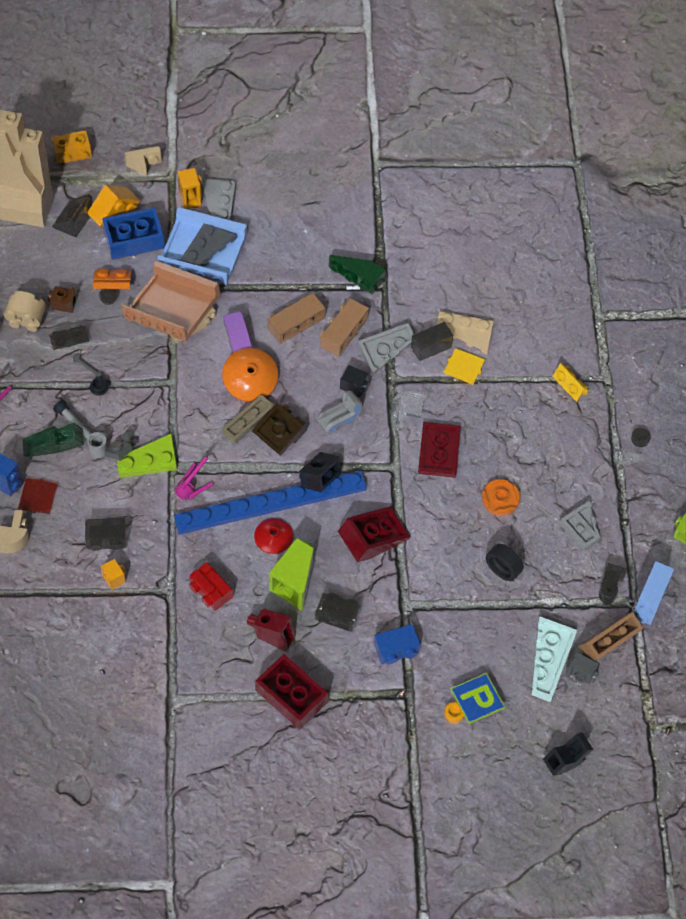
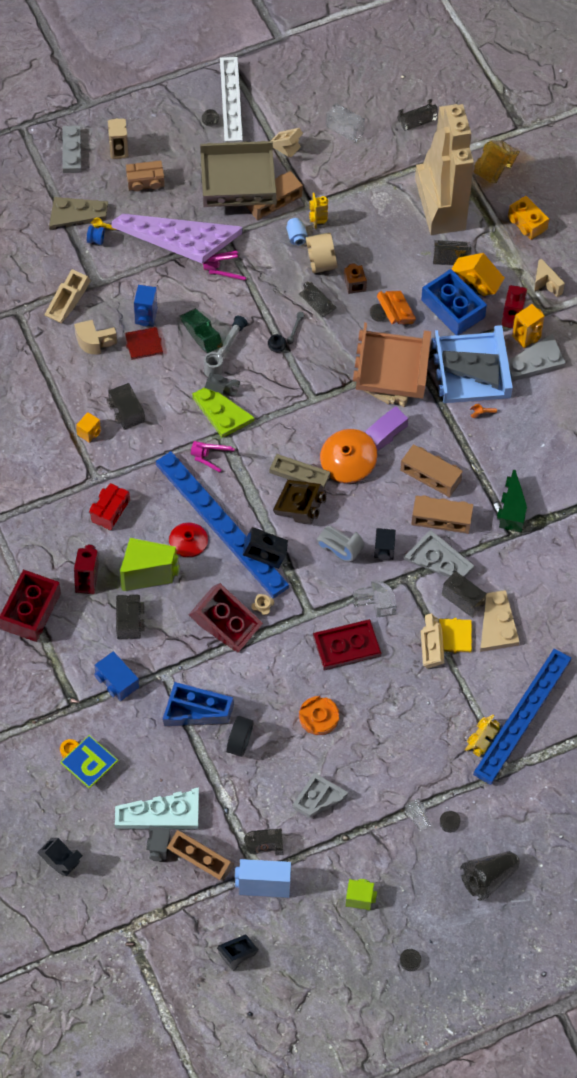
camera: 70 degrees right, 0 degrees up
none -> blue wedge [163,682,234,726]
none -> tan plate [251,594,274,615]
none -> tan hinge [421,613,444,669]
none -> orange hand [469,404,497,418]
none -> blue plate [473,648,571,785]
none -> dark red torso [501,285,527,329]

